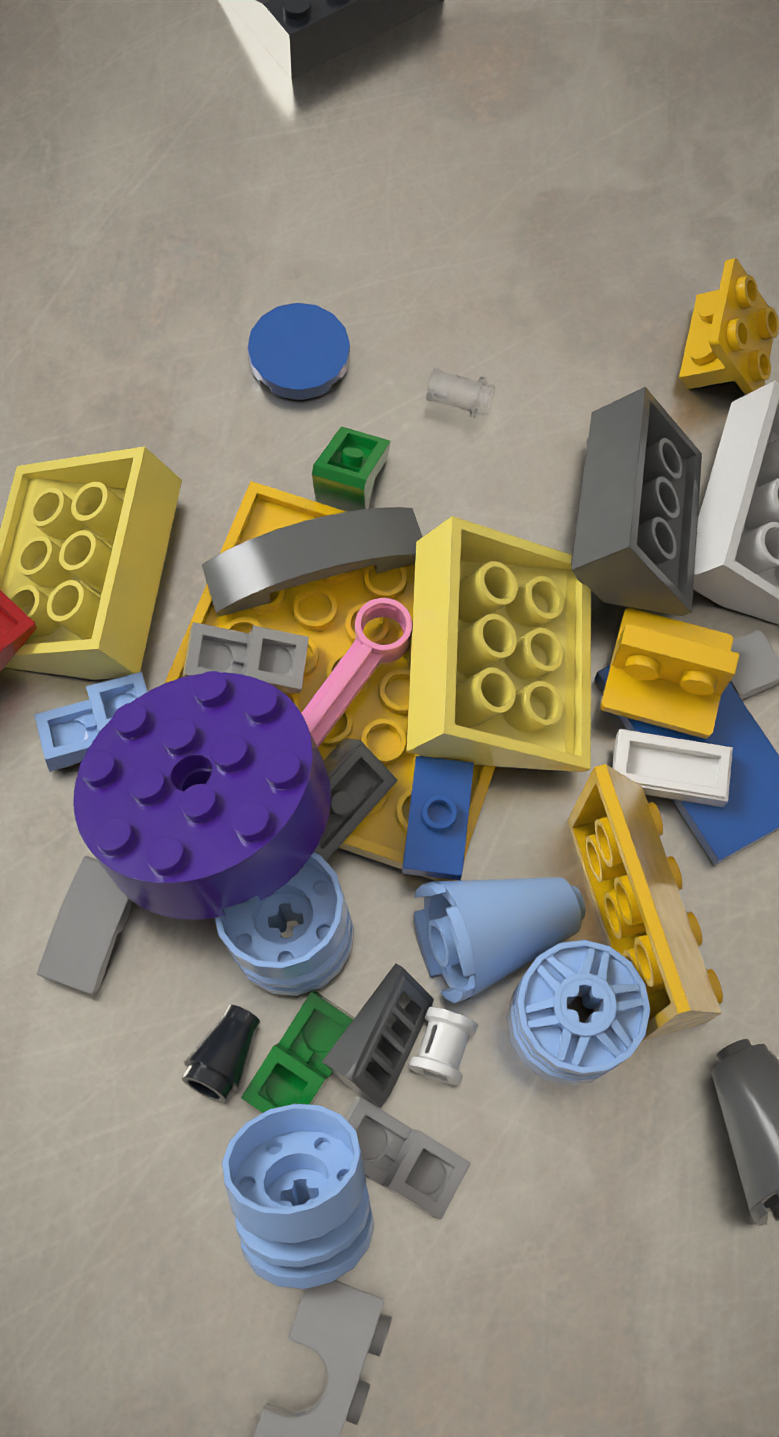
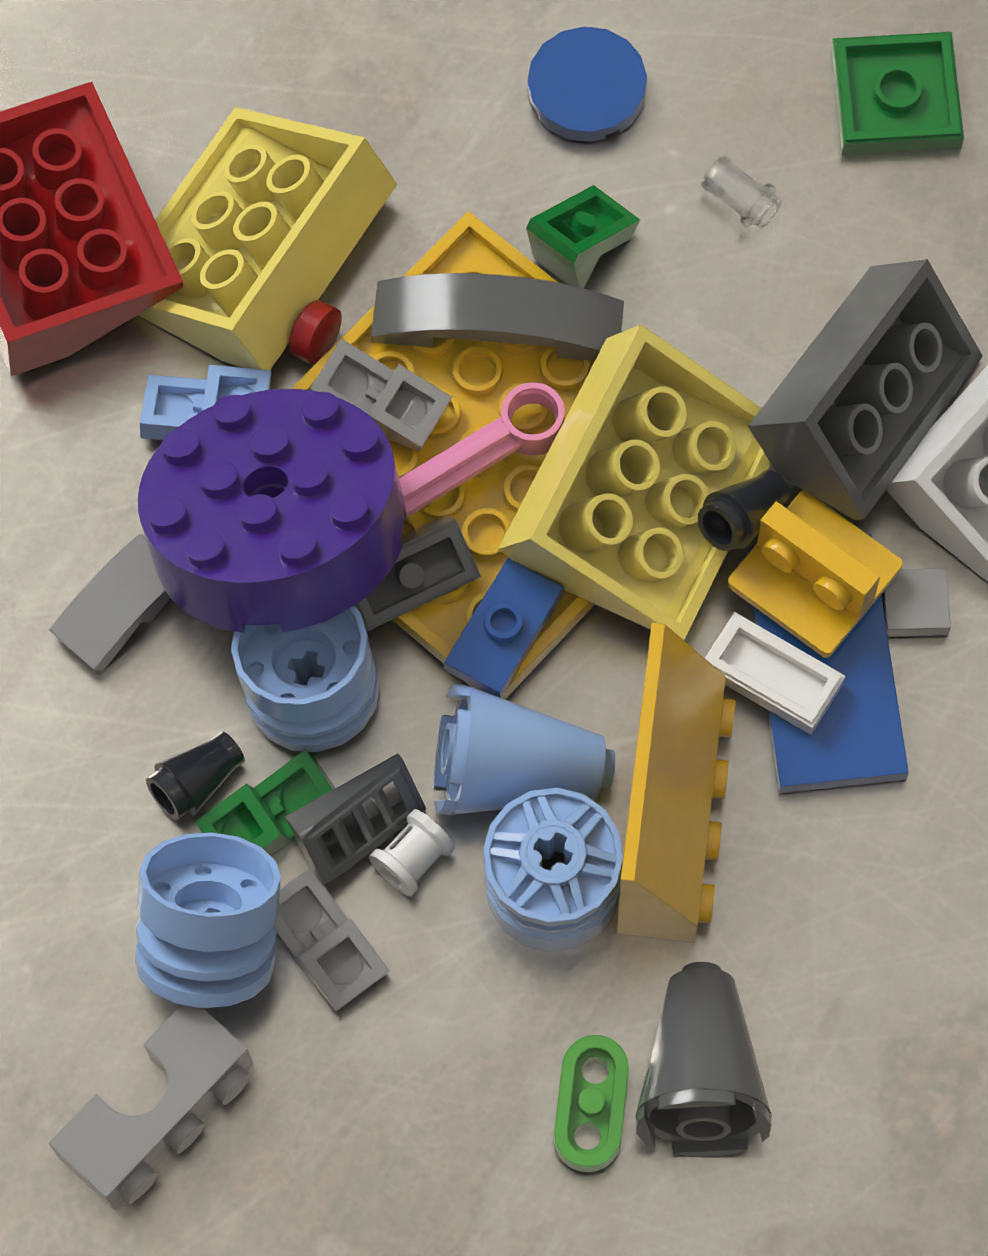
camera: 30 degrees right, 0 degrees up
none -> red tile [289,300,342,365]
none -> bright green plate [554,1035,629,1172]
none -> black cone [698,470,789,551]
none -> green tile [831,32,964,154]

